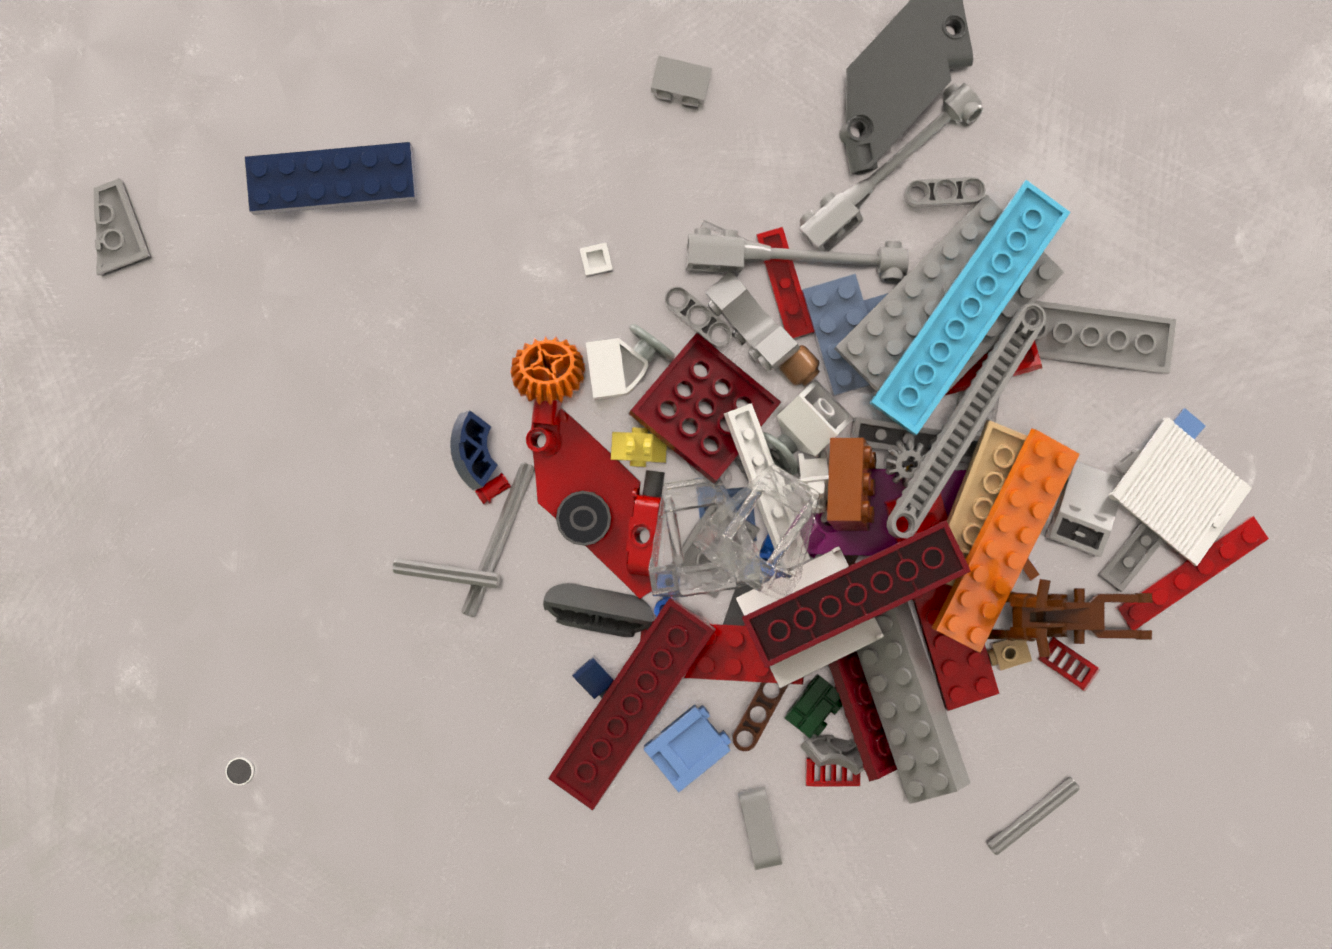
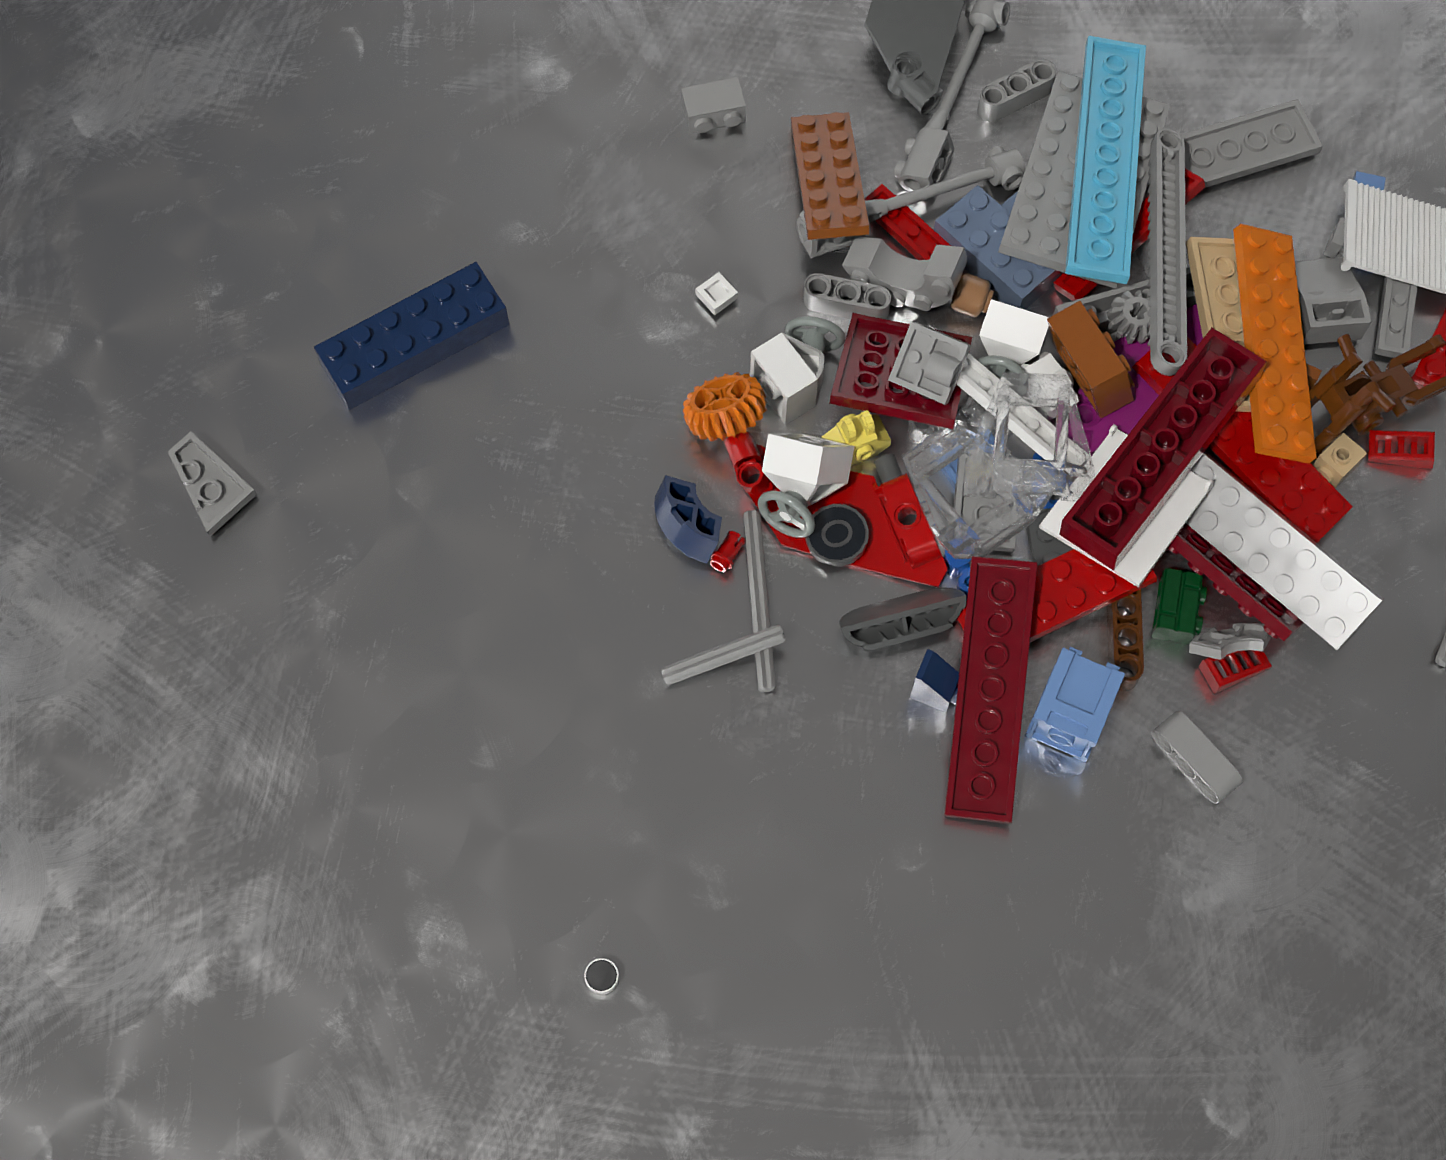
camera: 25 degrees left, 20 degrees down
none -> white piece [758,433,855,538]
none -> dark orange plate [791,112,869,240]
none -> light grey plate [888,321,972,405]

